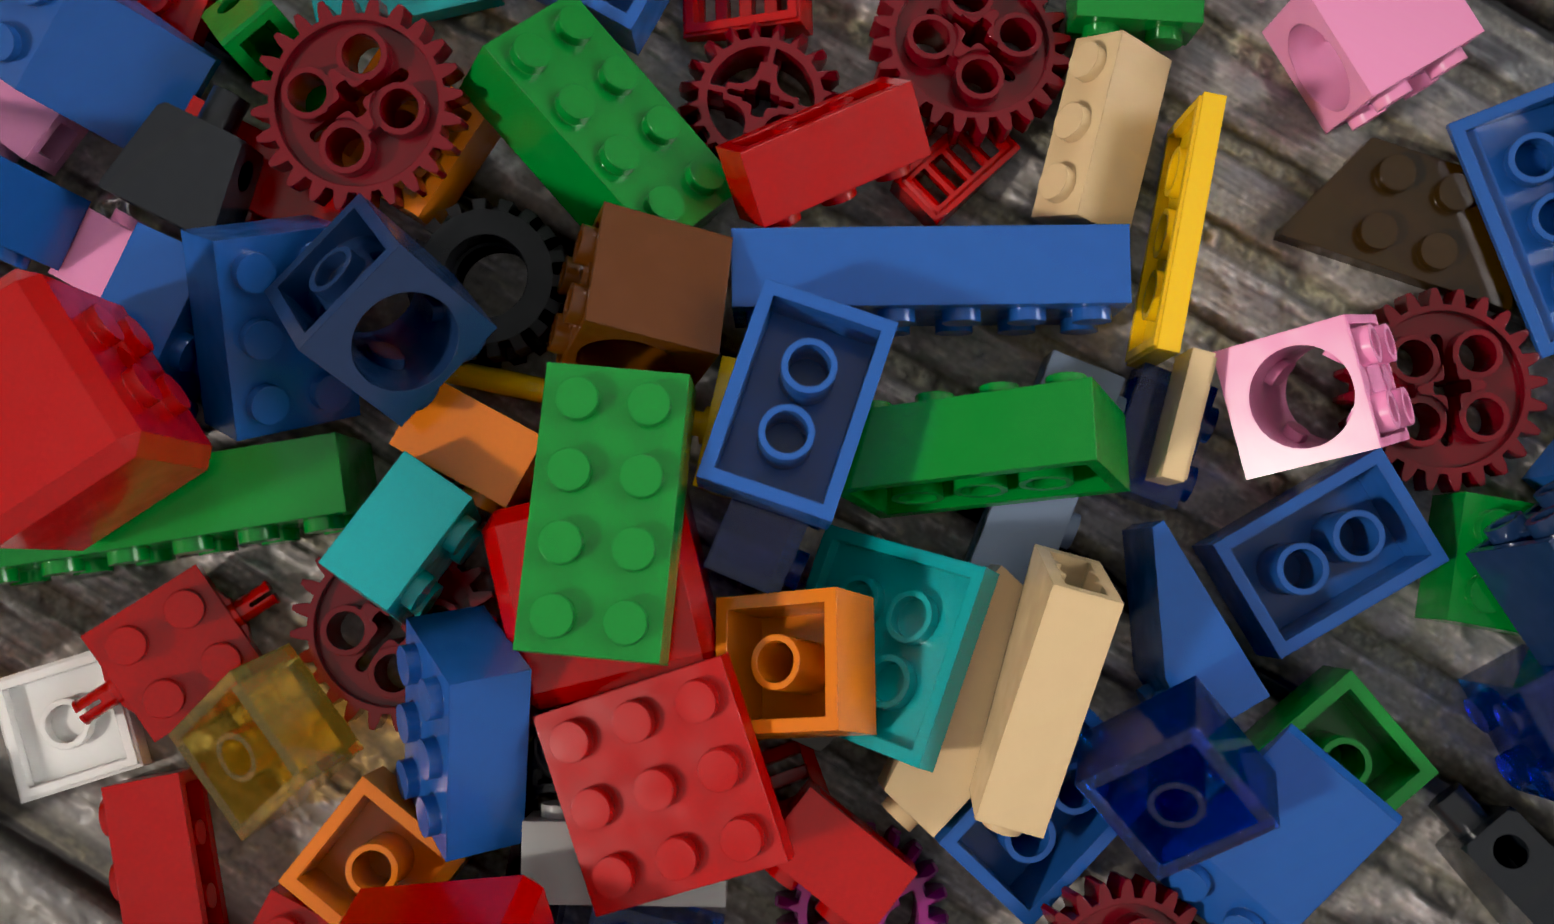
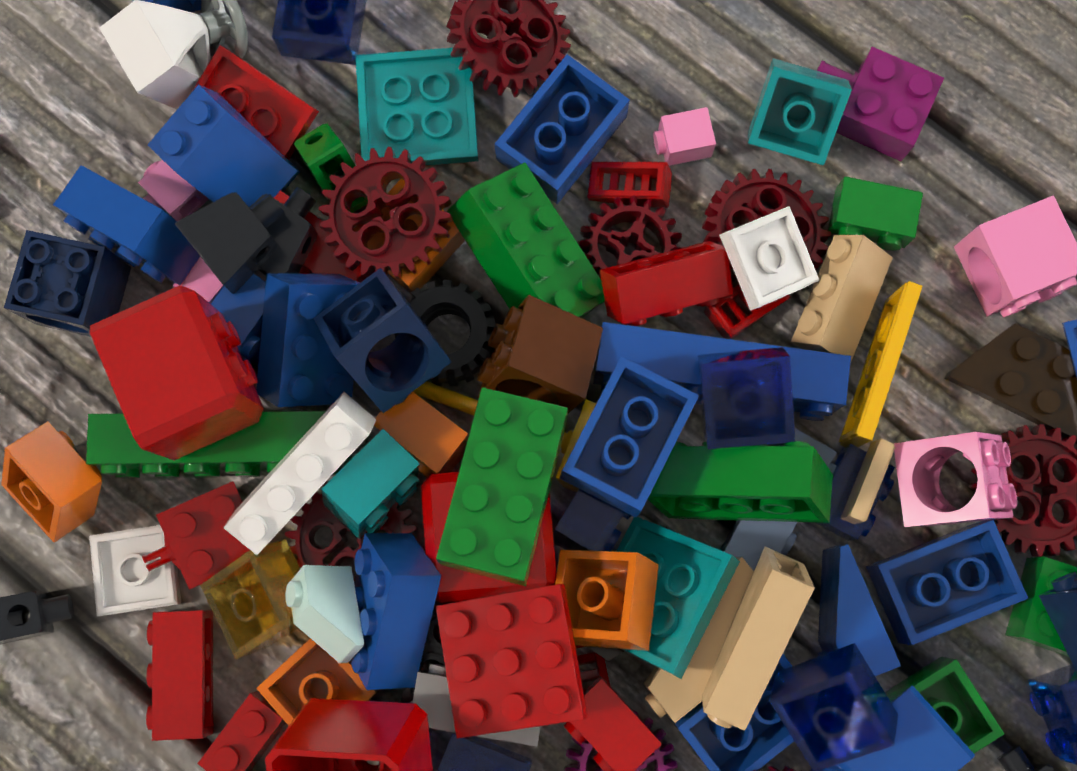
camera: 10 degrees right, 5 degrees down
none -> black torso [175,192,285,294]
none -> white brick [224,392,376,555]
none -> light aqua slope [285,565,364,663]
none -> clear blue brick [698,347,796,449]
none -> white tile [719,206,820,311]

